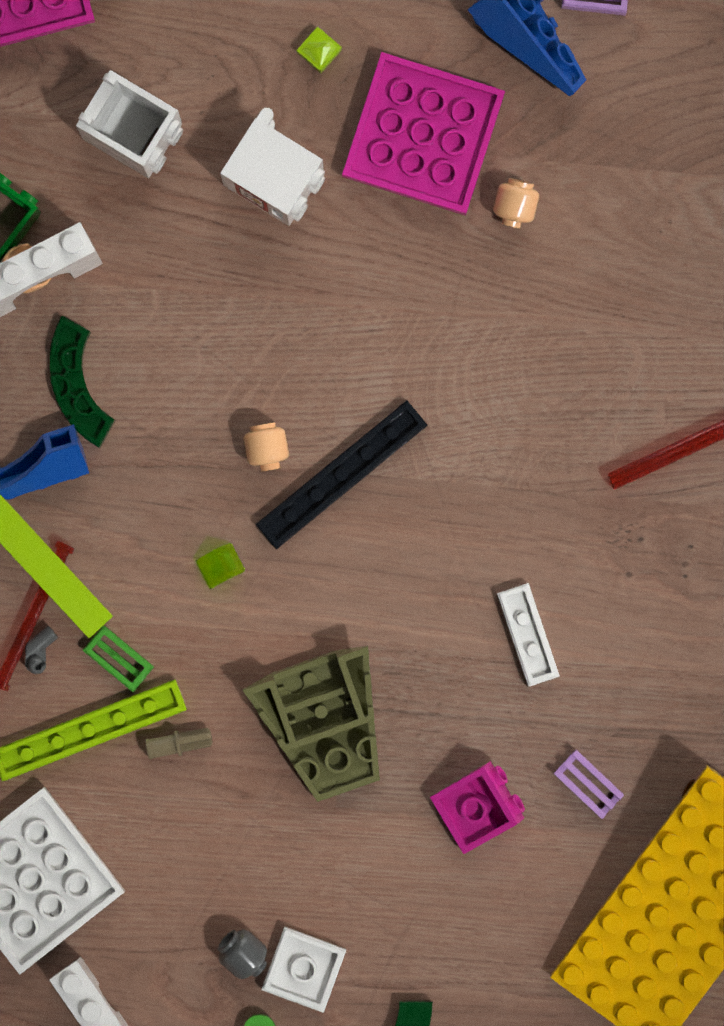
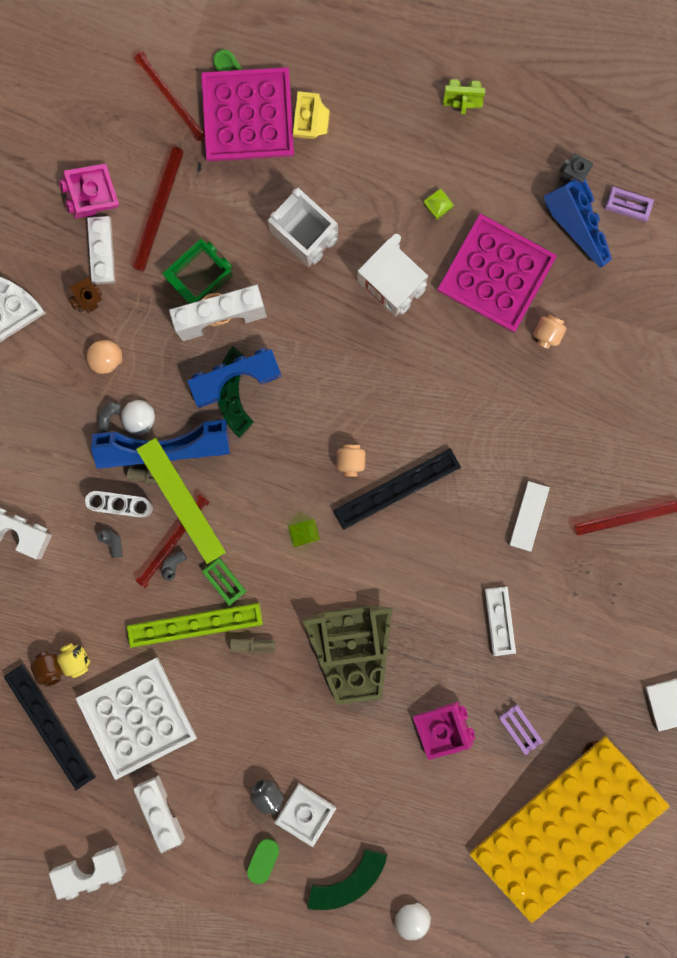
camera: 15 degrees right, 0 degrees up
none -> blue arch [188,348,282,408]
none -> white tile [509,481,550,552]

